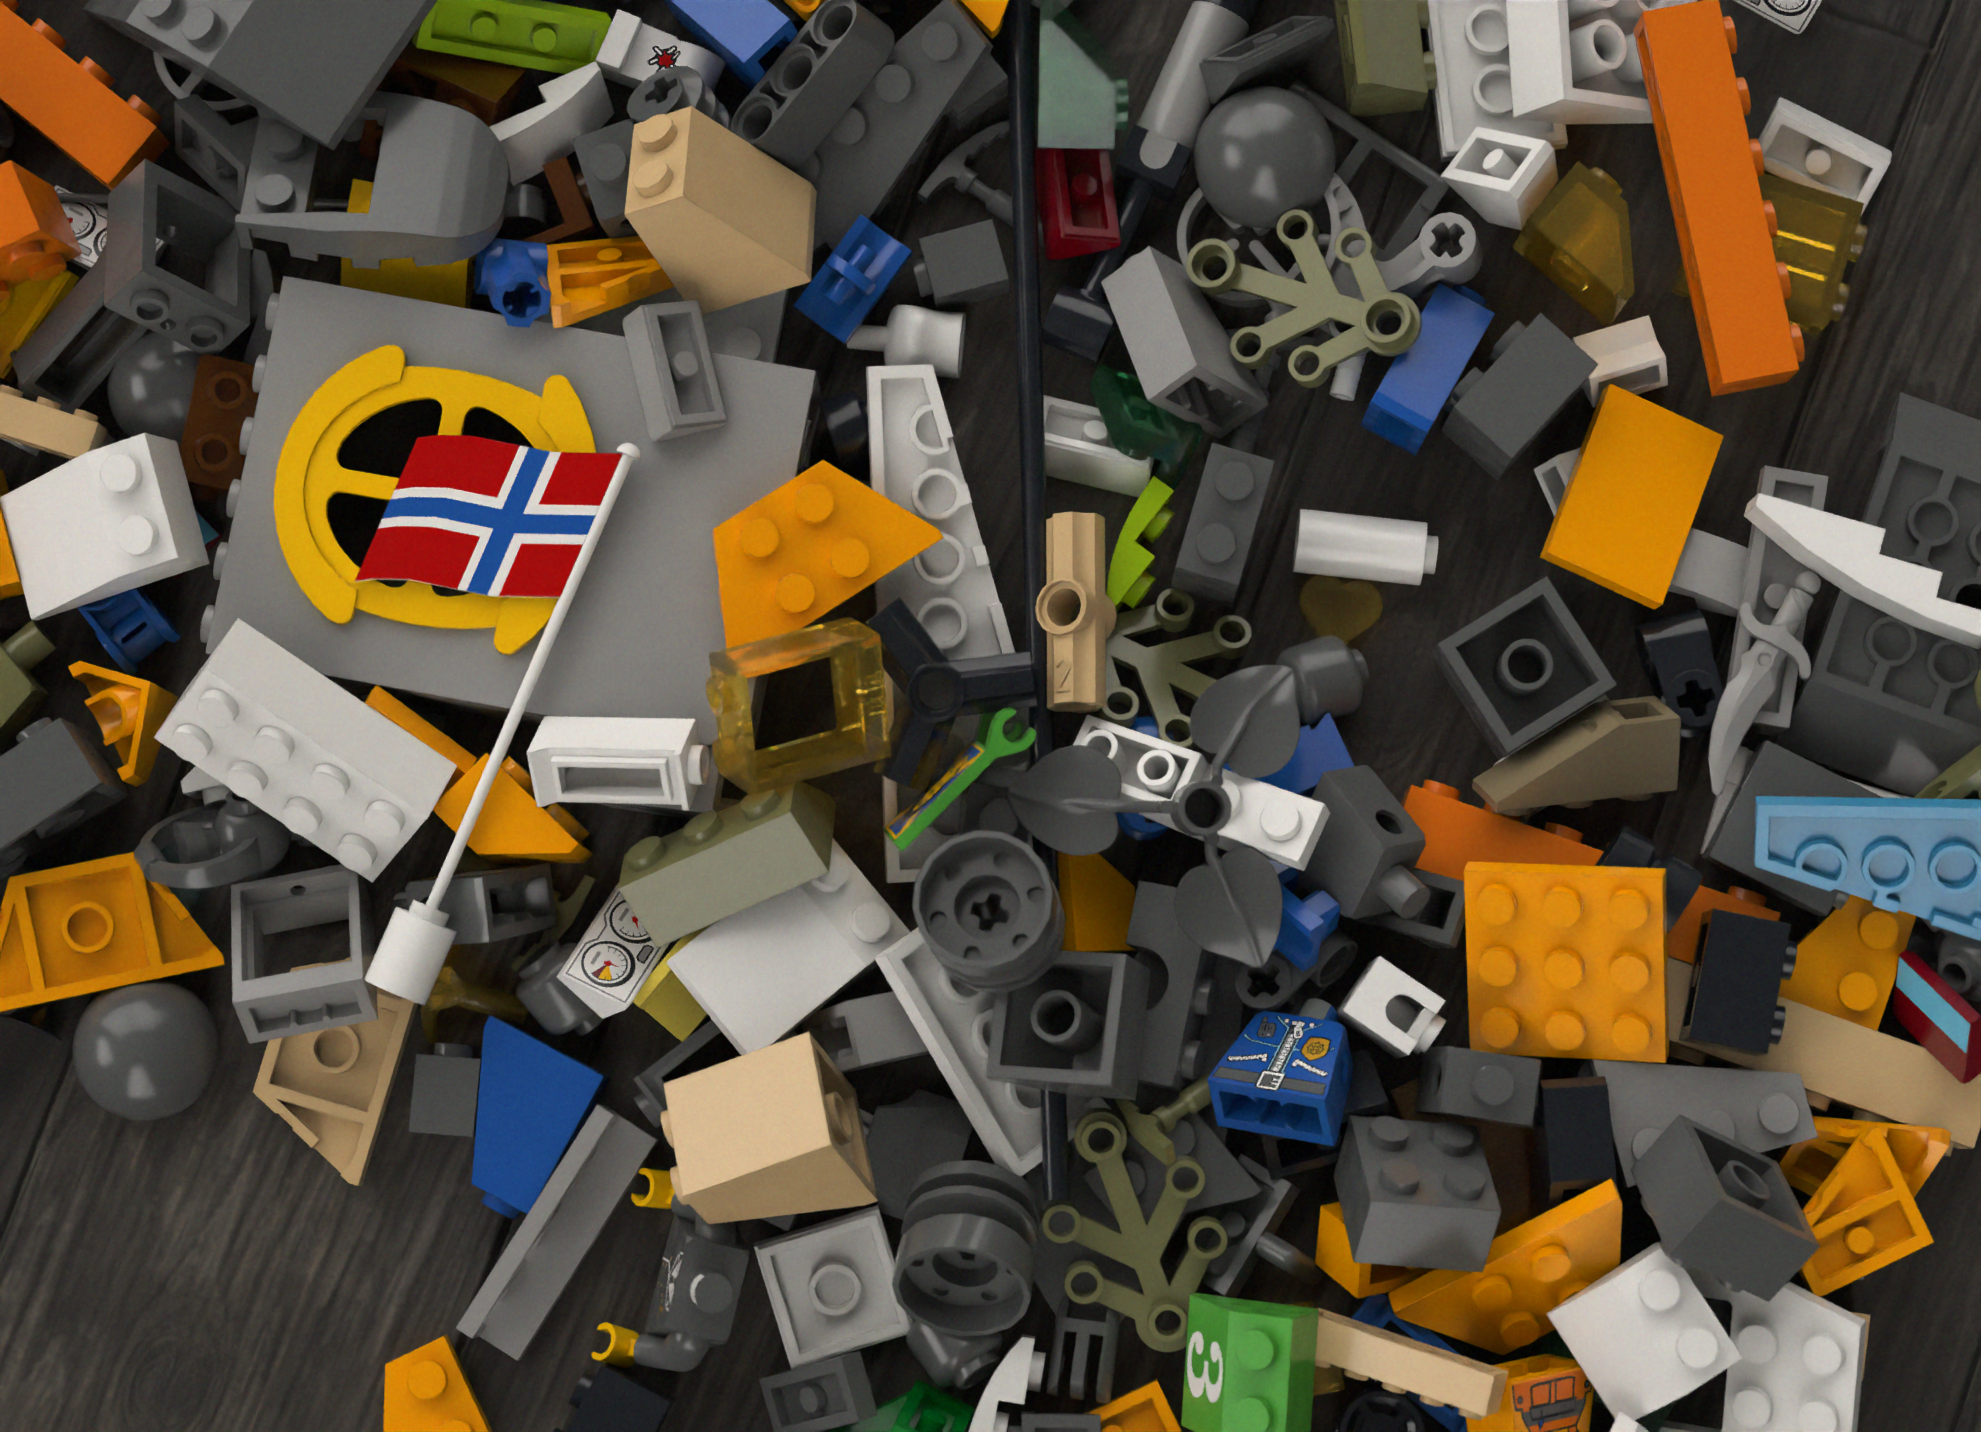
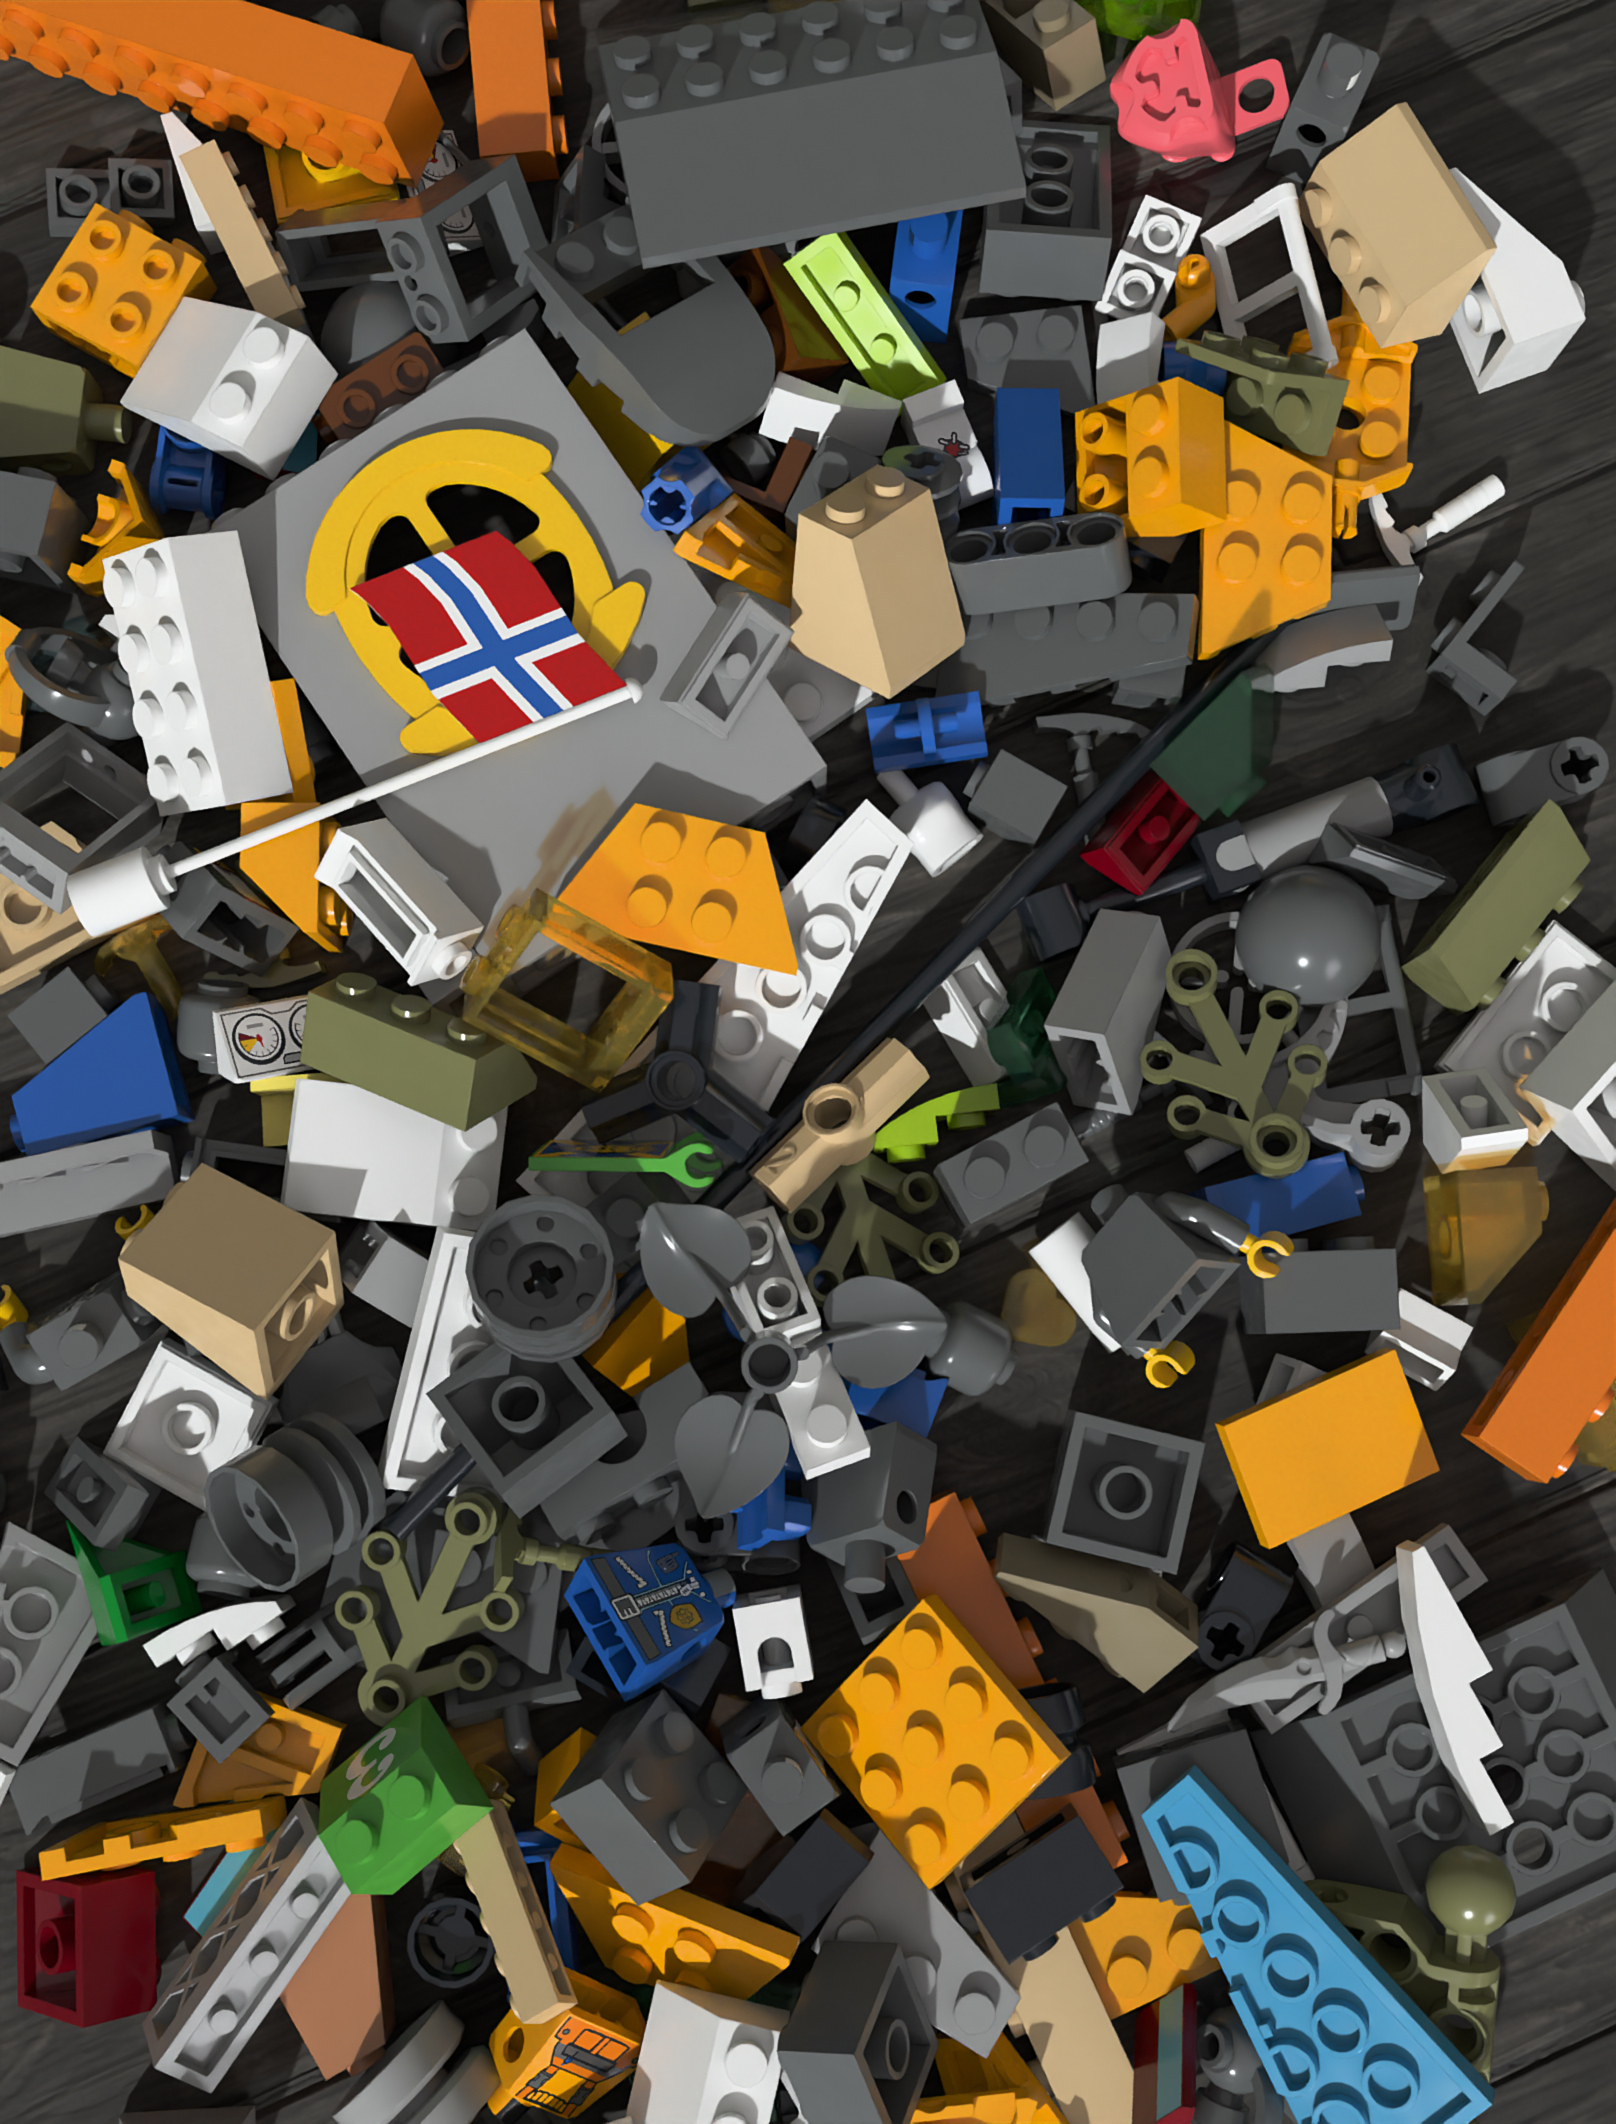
camera: 40 degrees right, 0 degrees up
none -> dark grey torso [1081,1184,1294,1388]

